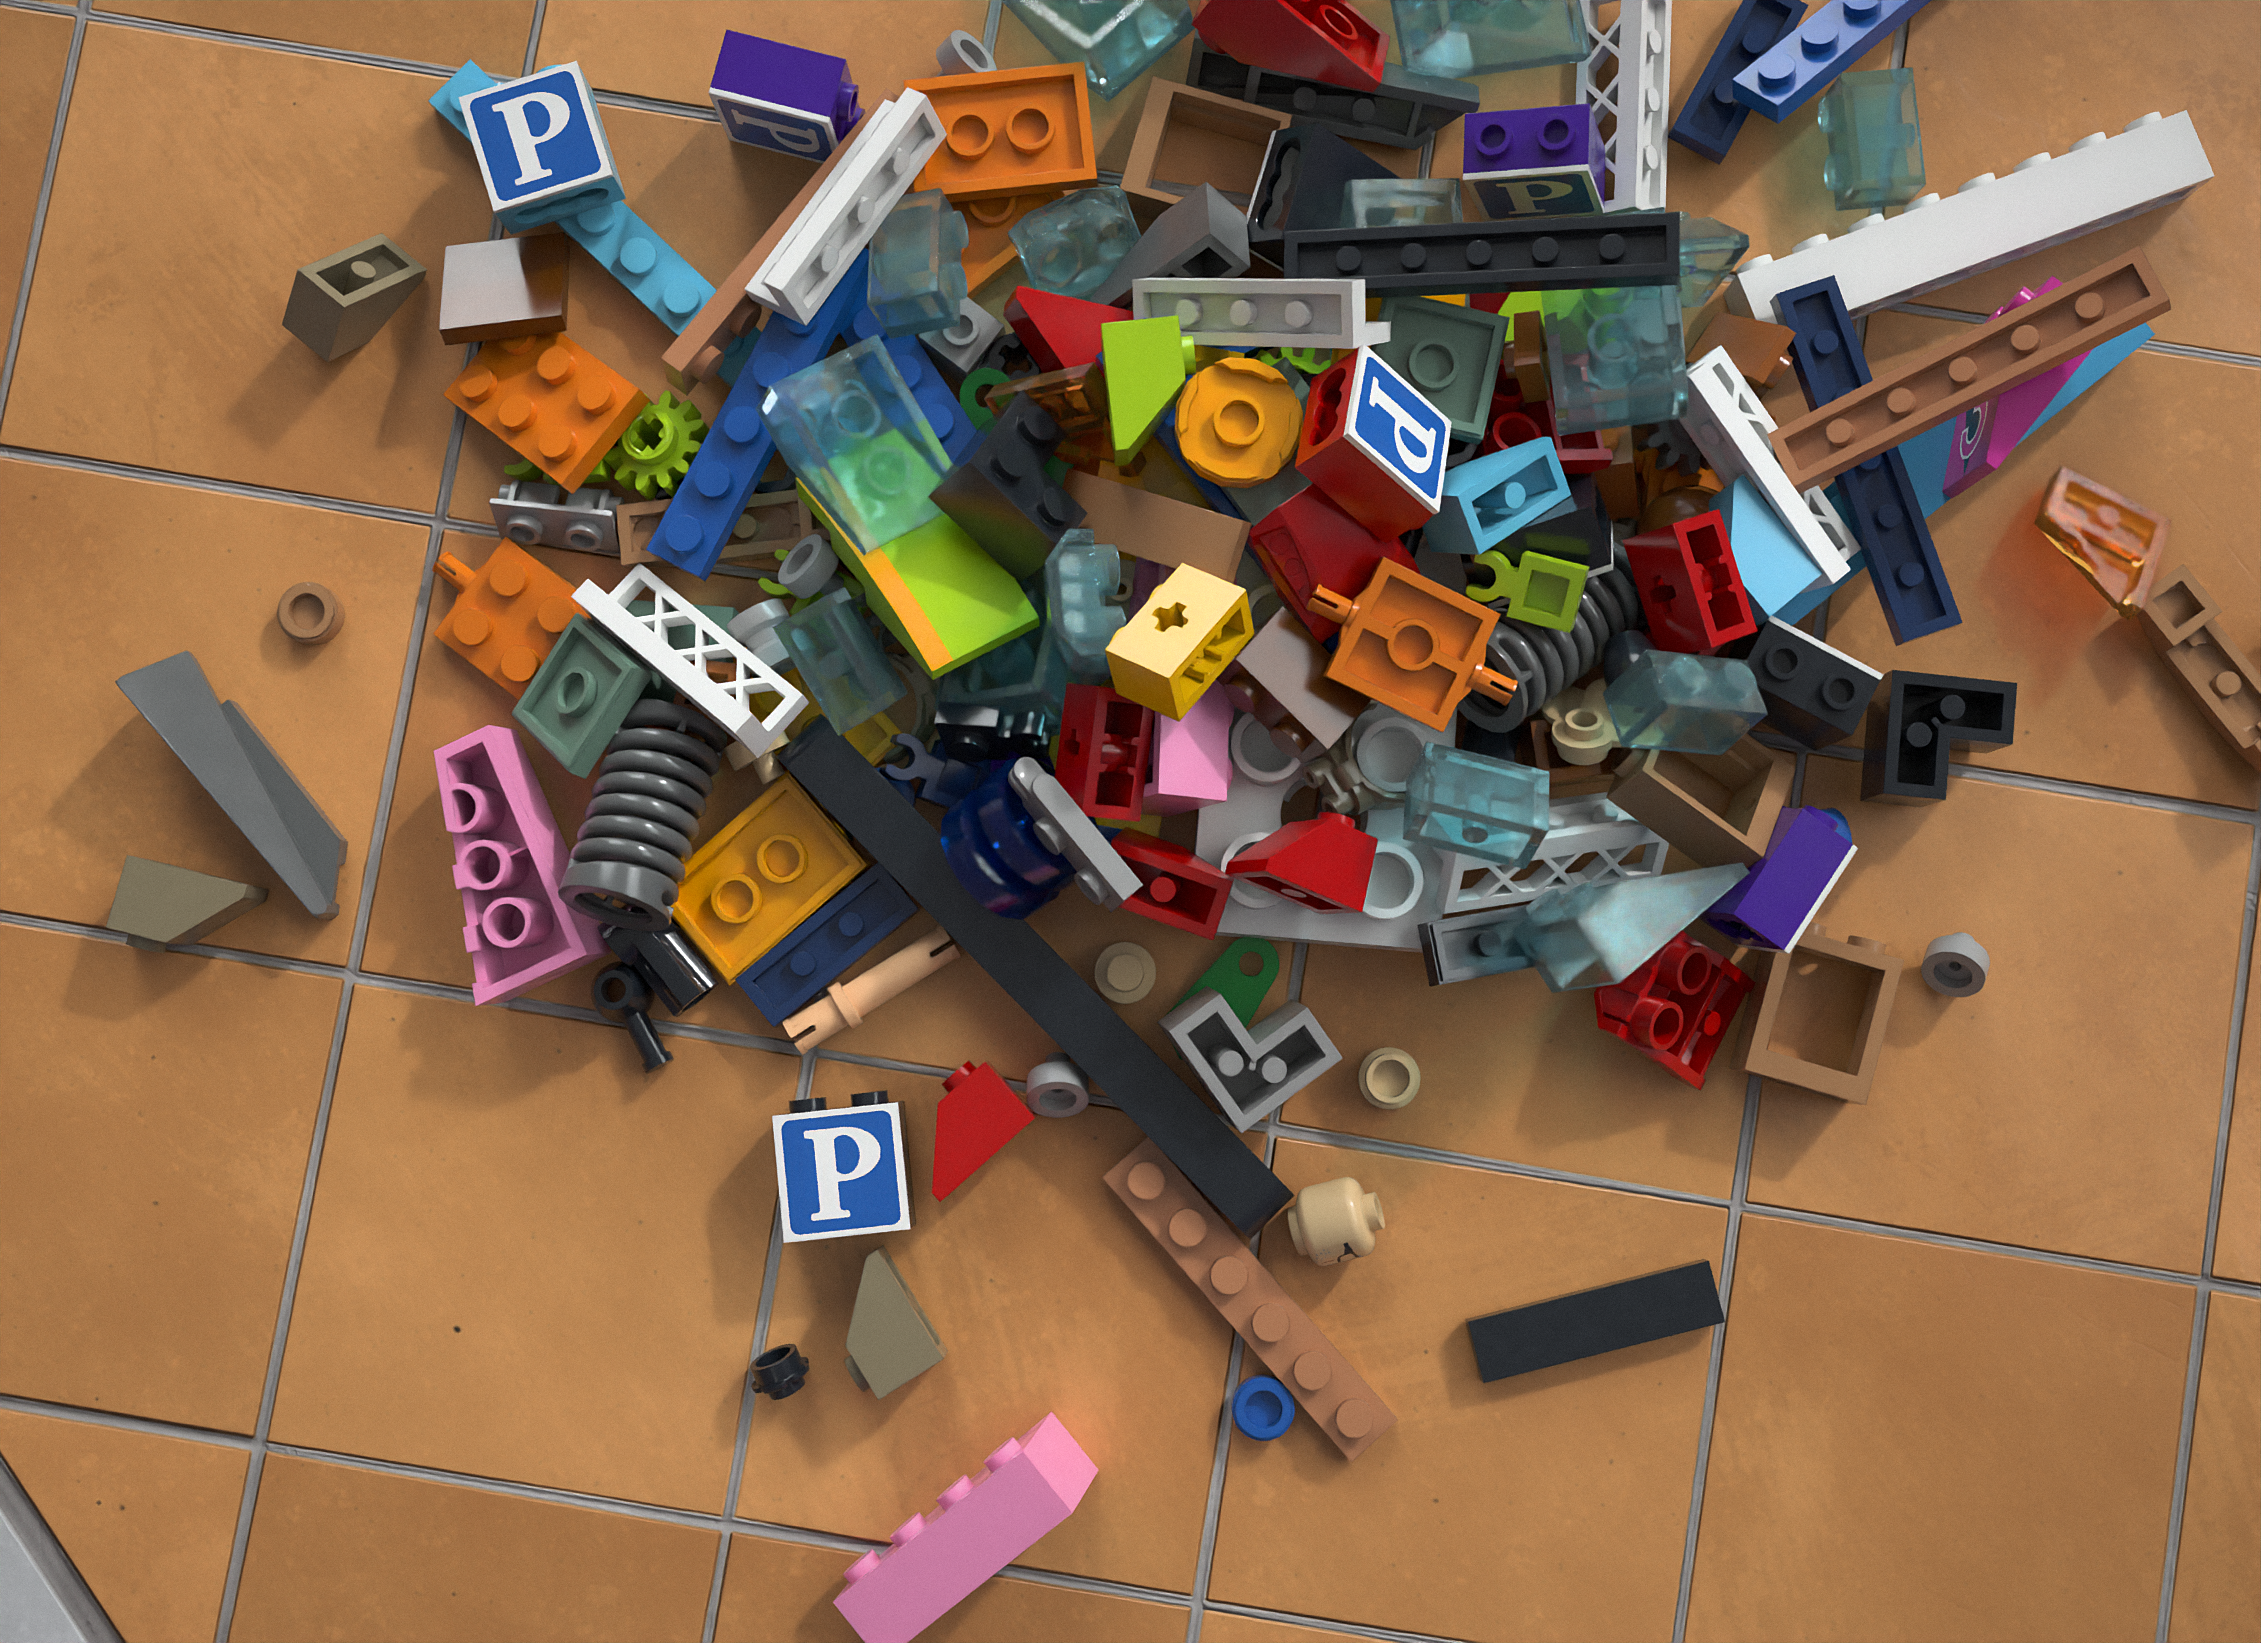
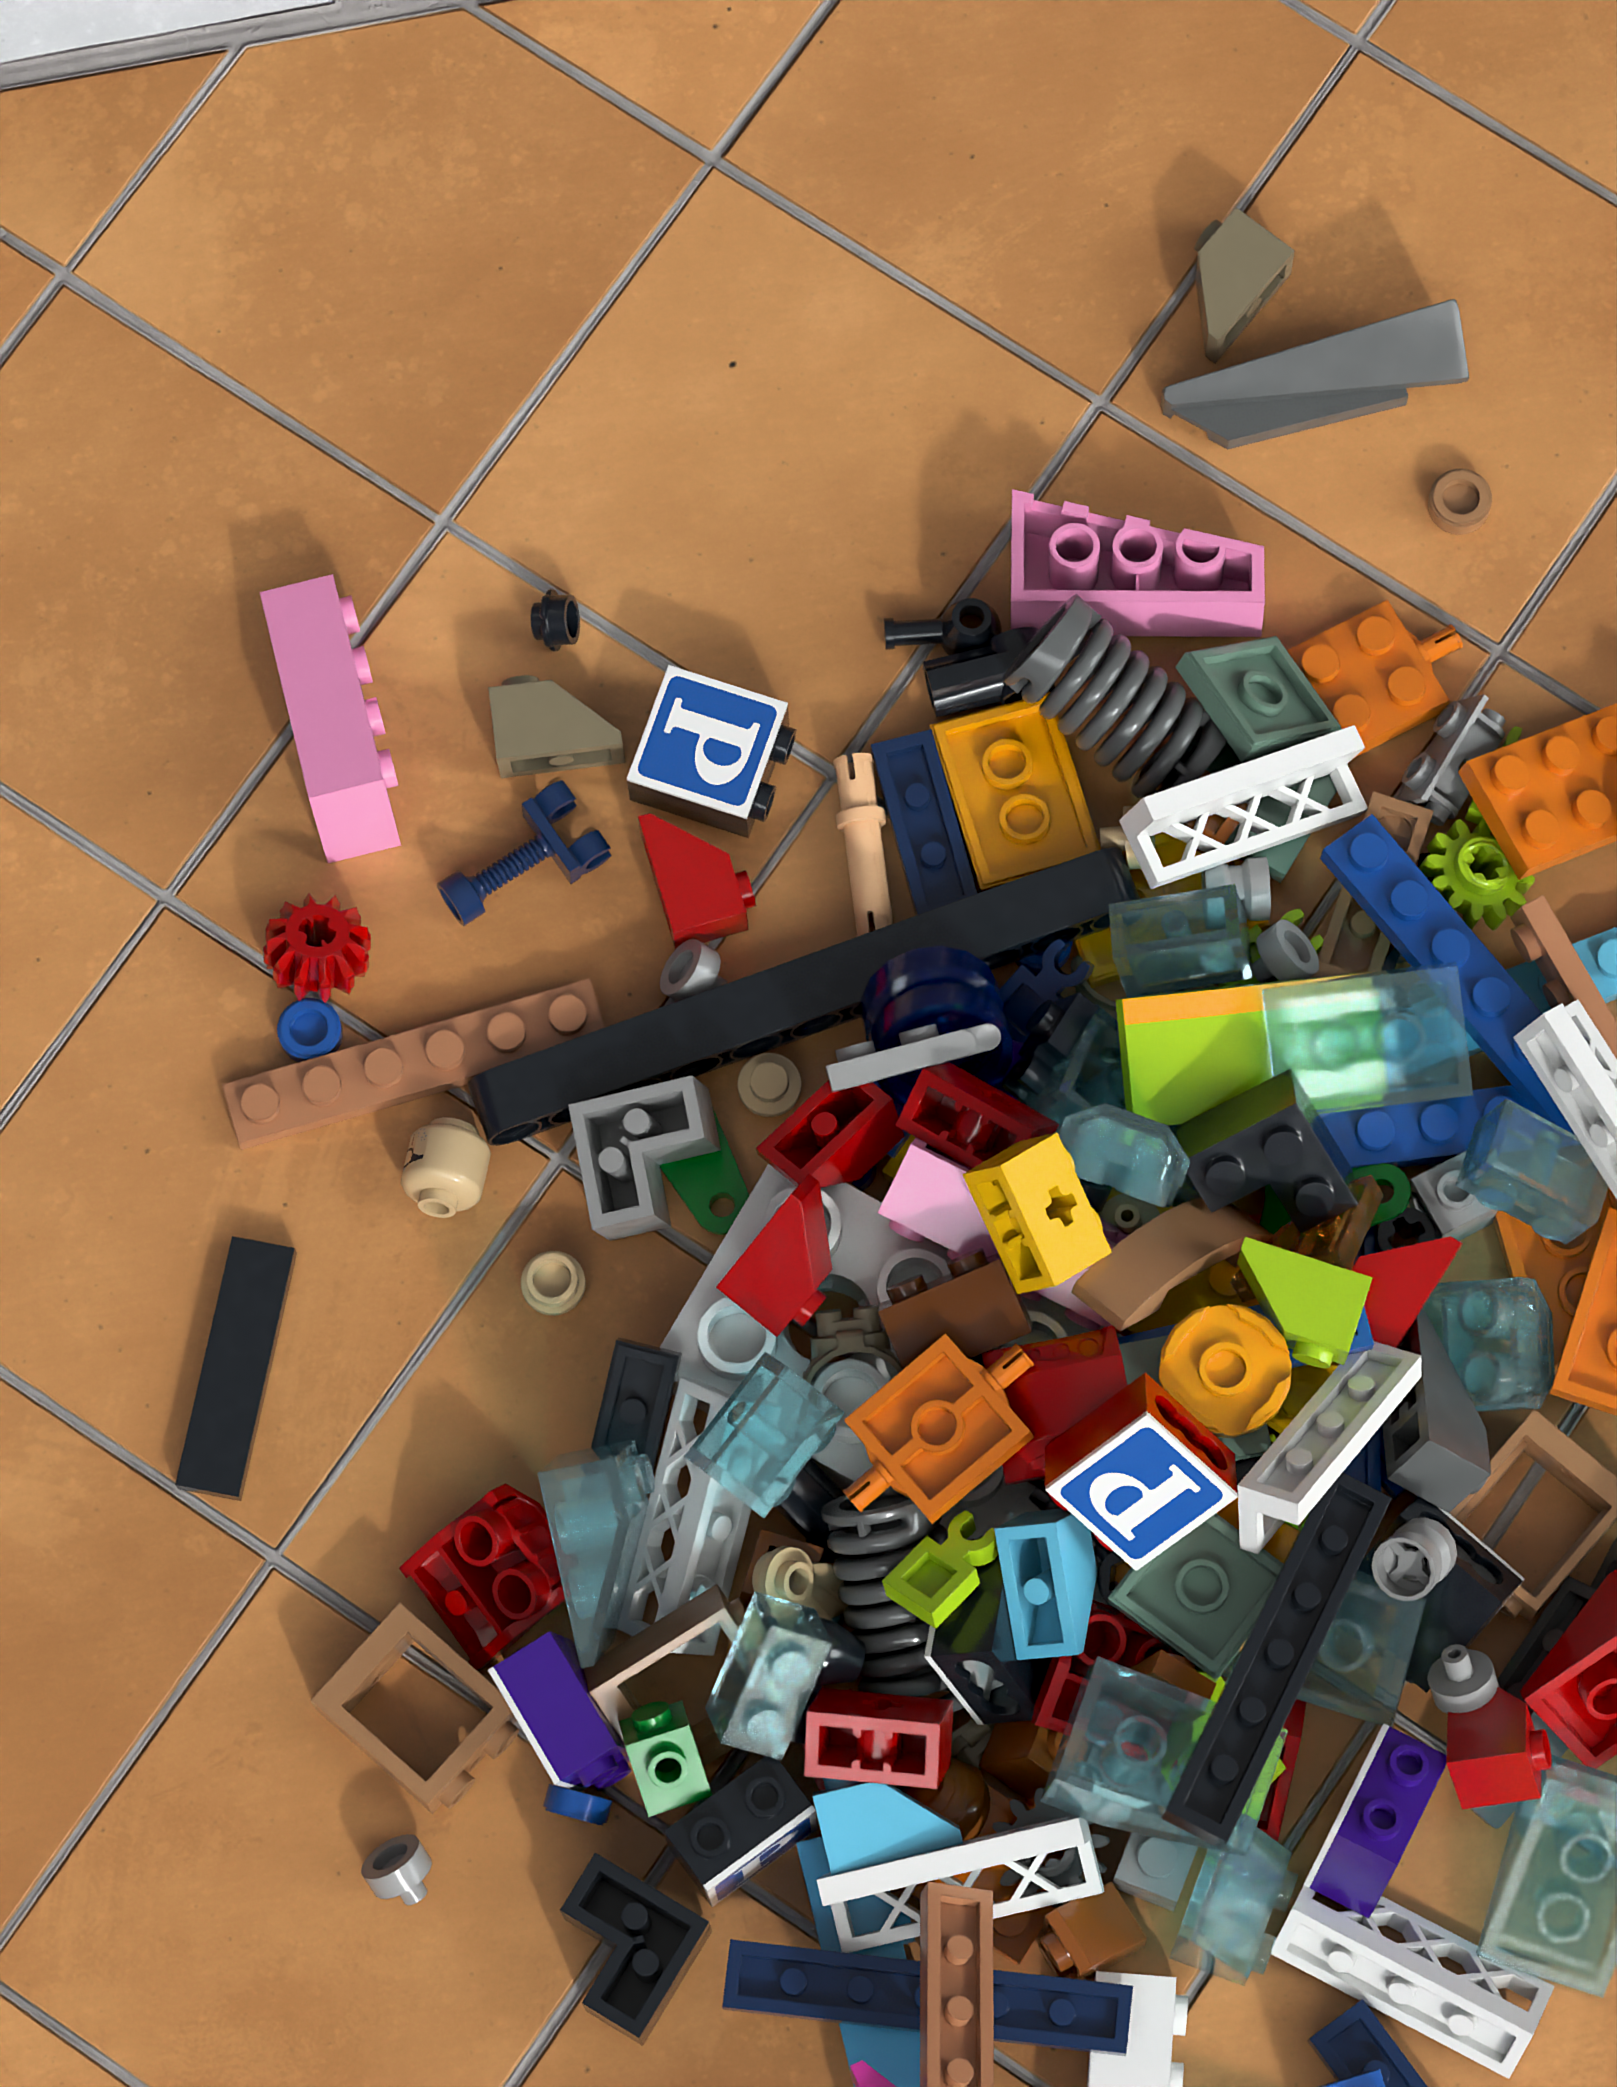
camera: 120 degrees right, 10 degrees down
none -> red gear [263,893,371,1004]
none -> dark blue bar [437,780,612,926]
none -> brick [619,1700,712,1817]
none -> light grey wheel [1372,1517,1457,1601]
none -> light grey tile [1428,1644,1499,1714]
none -> red slope [1446,1687,1552,1809]

